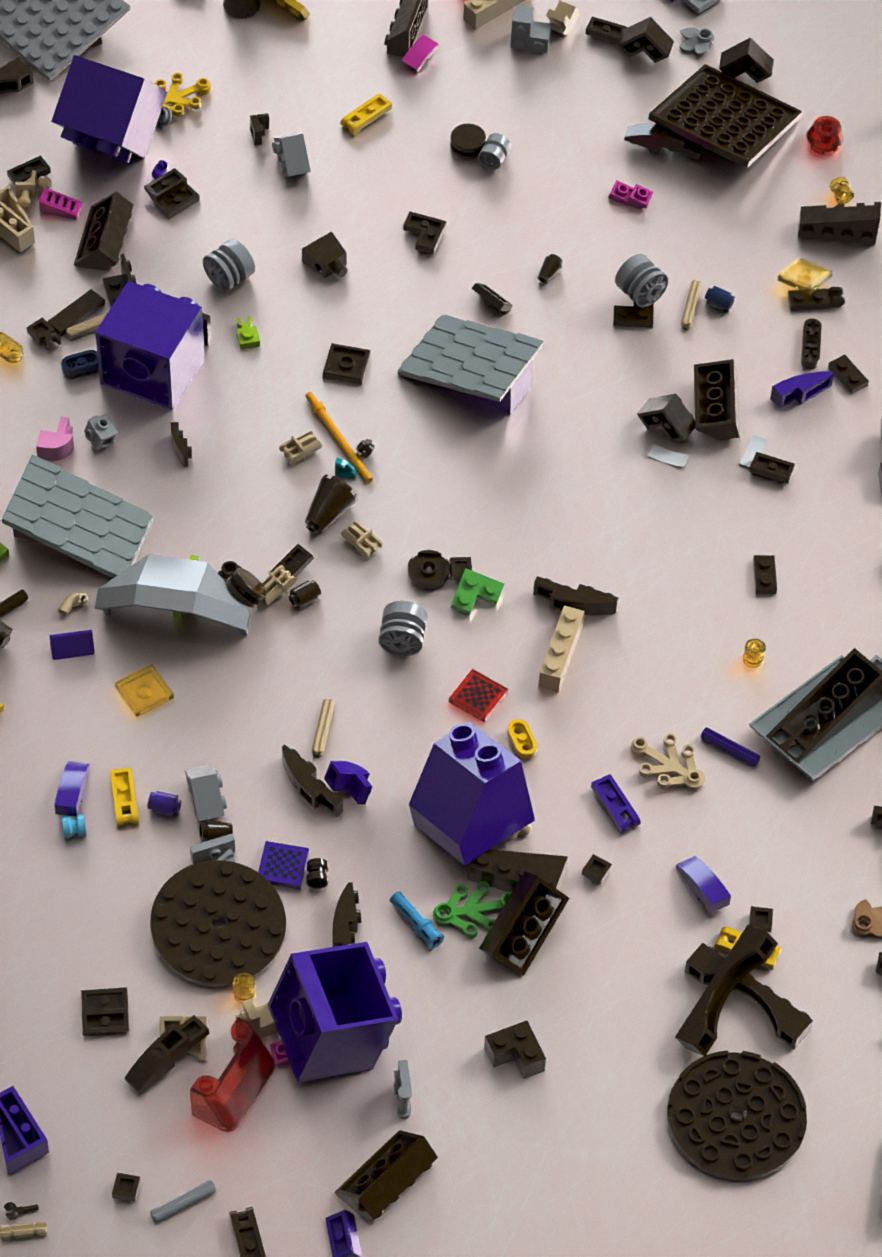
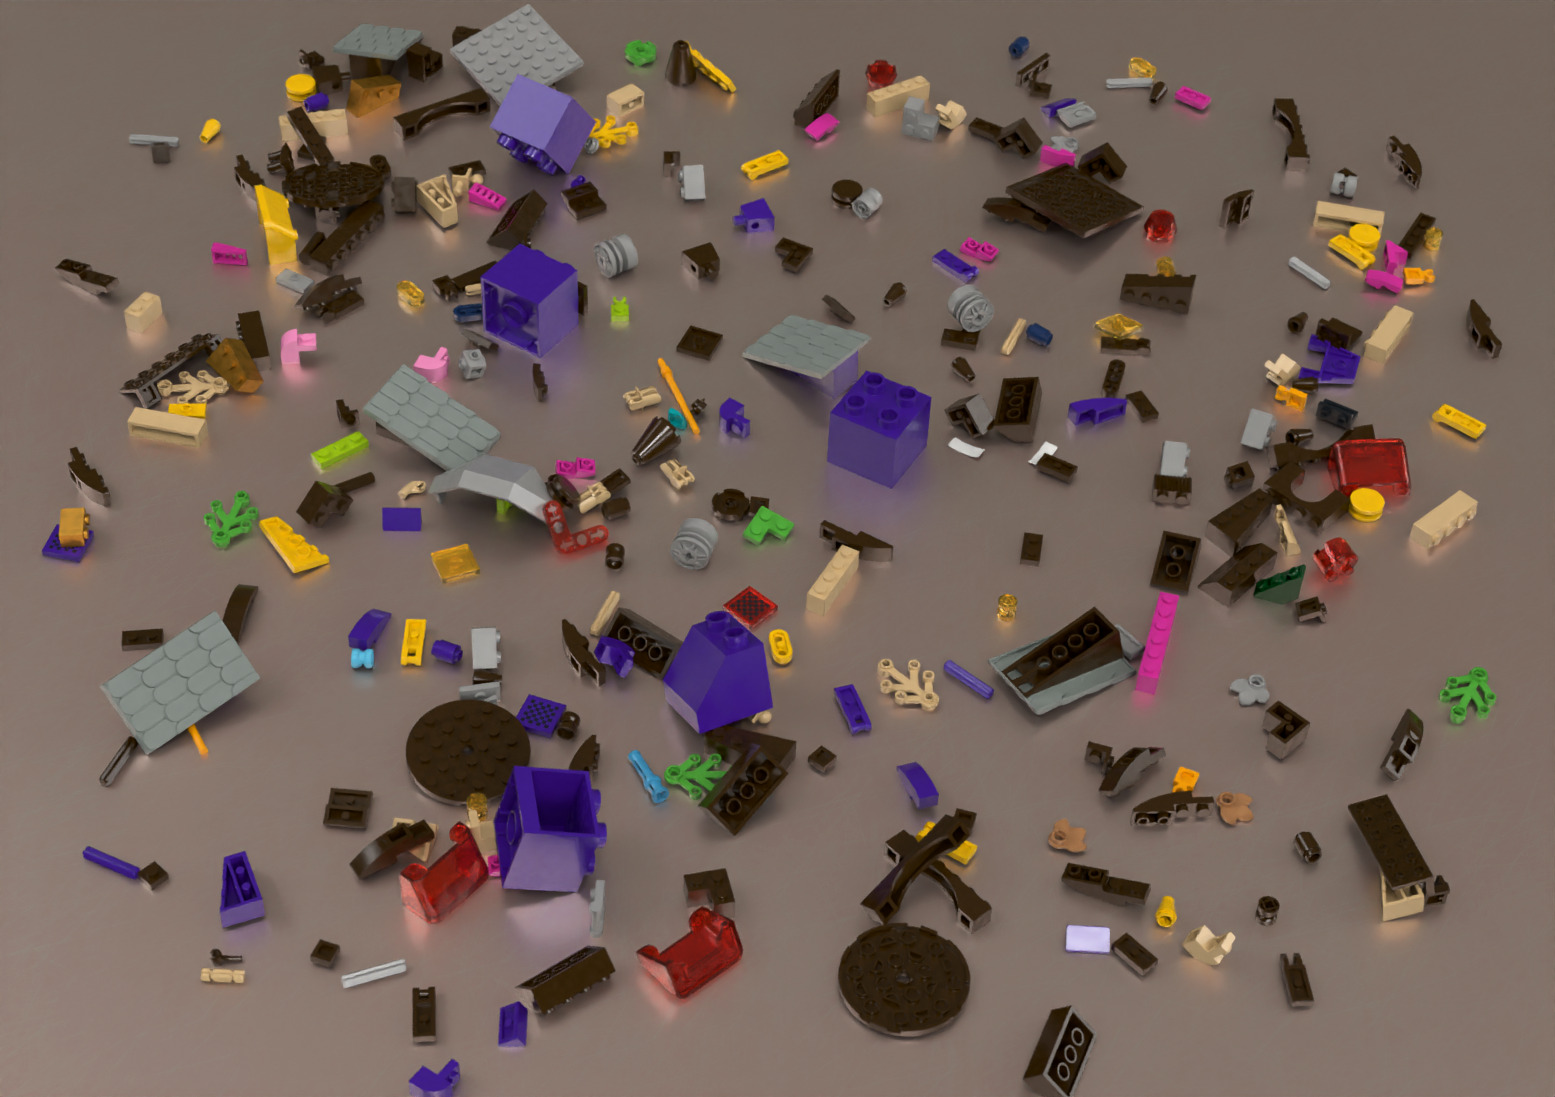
camera: 10 degrees right, 10 degrees down
none -> dark brown plate [461,329,499,352]
none -> clear red beam [542,500,609,555]
none -> dark pink slope [555,457,596,479]
none -> dark brown slope [604,607,683,680]
none -> dark brown wheel [605,543,625,570]
none -> tan brick [607,83,644,117]
none -> clear red windscreen [636,906,743,999]
none -> dark purple brick [719,398,750,438]
none -> dark purple torso [732,198,775,233]
none -> dark purple piece [827,370,932,489]
none -> dark purple plate [932,249,979,282]
none -> dark brown cone [951,357,976,383]
none -> dark pink slope [1040,145,1076,167]

